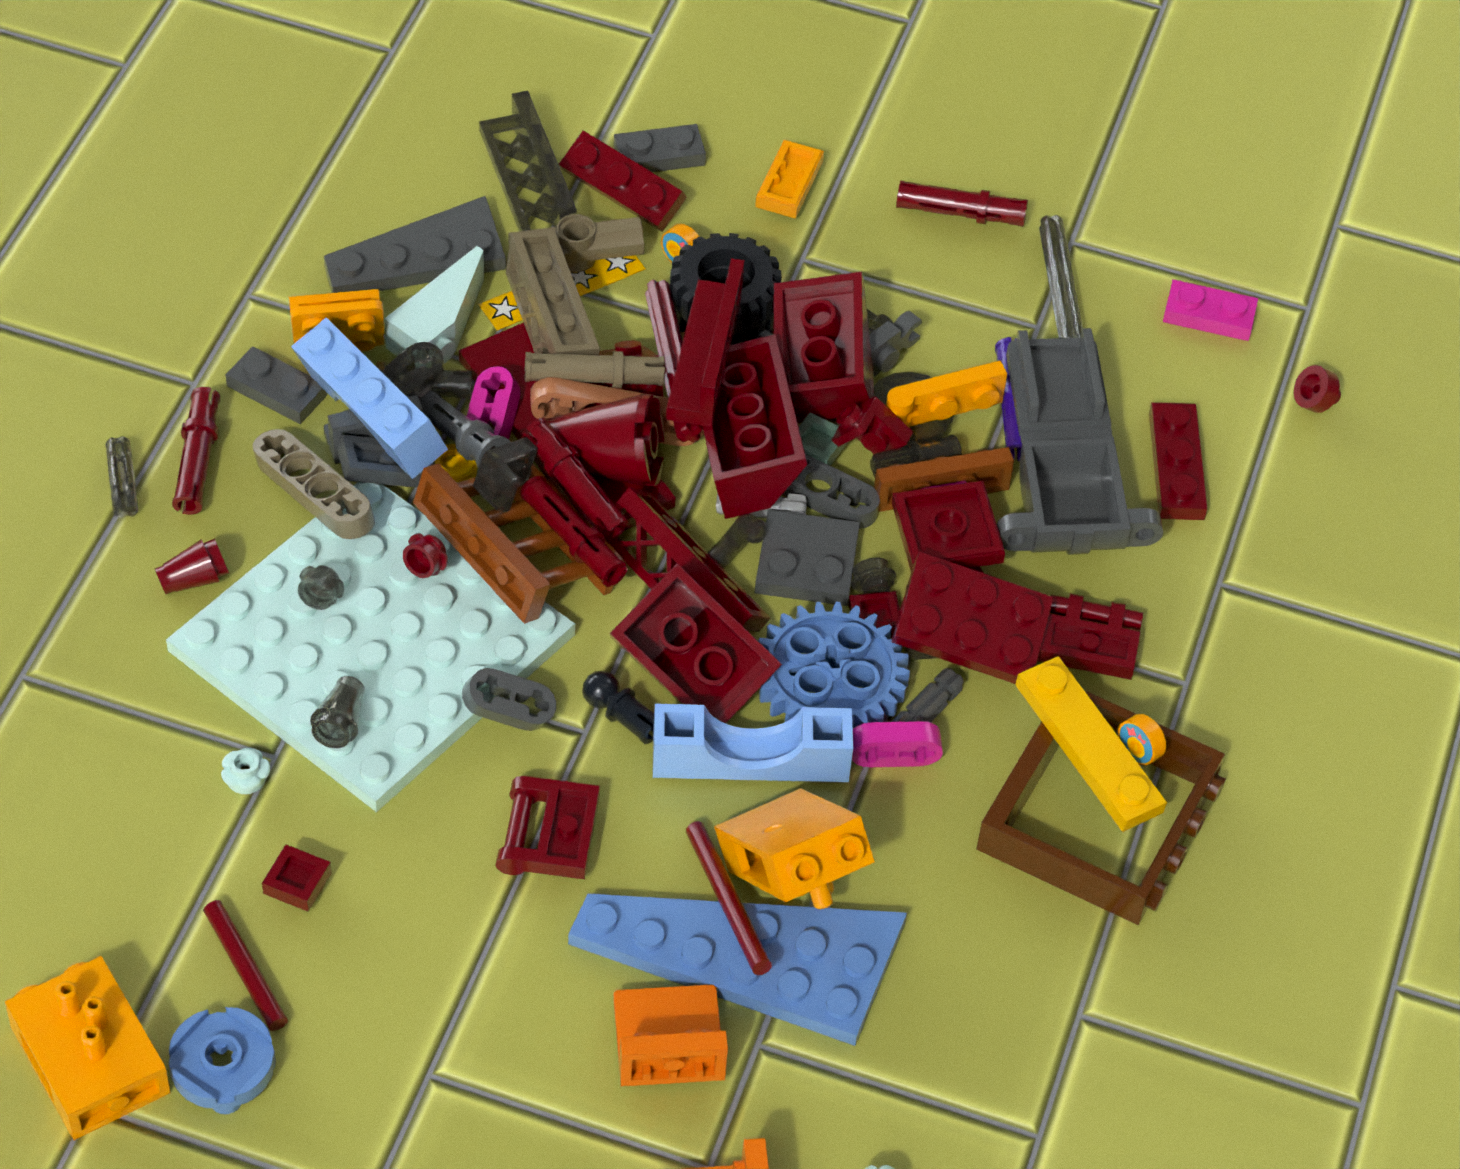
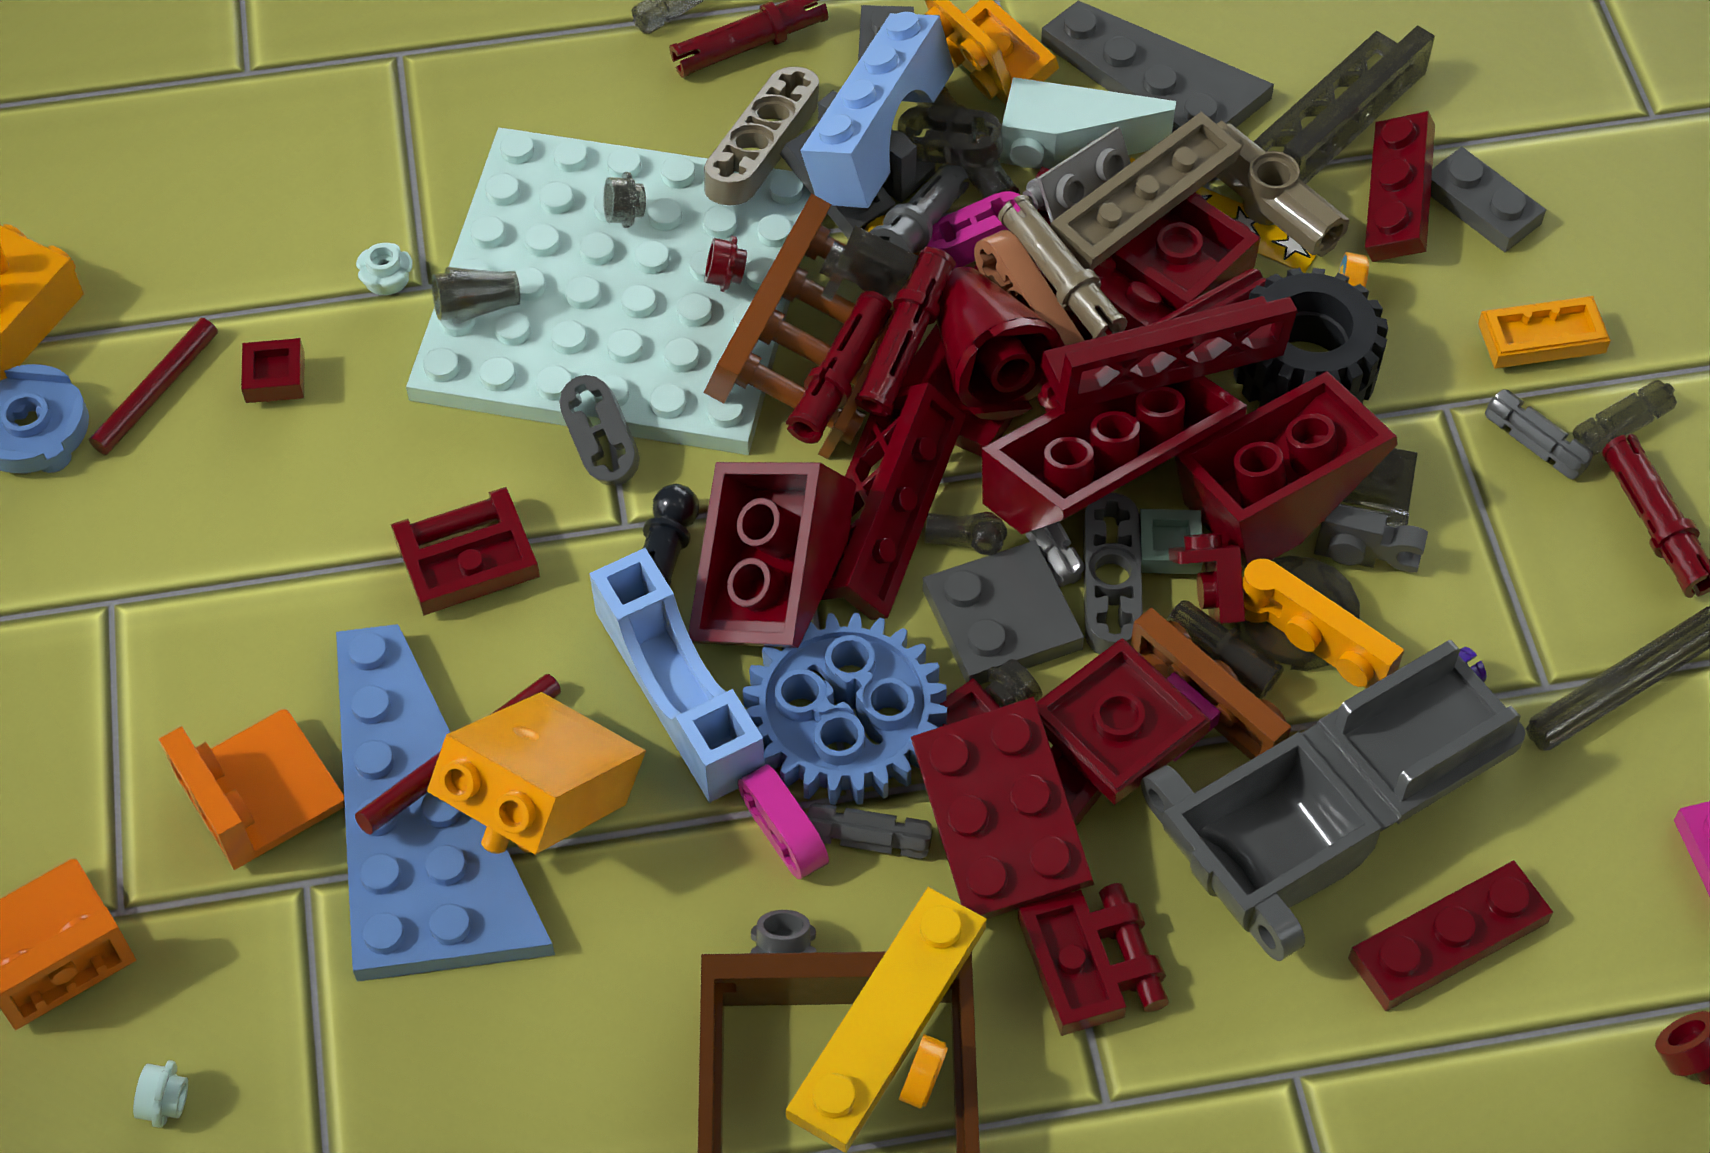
camera: 65 degrees right, 5 degrees up
dark red cone [154,538,229,595] -> none
none -> dark grey plate [750,910,817,953]
none -> light grey hinge [1022,127,1131,222]
none -> dark red plate [1110,192,1261,310]
none -> dark grey axle [1485,389,1593,480]
none -> clear smoke axle [1572,380,1677,456]

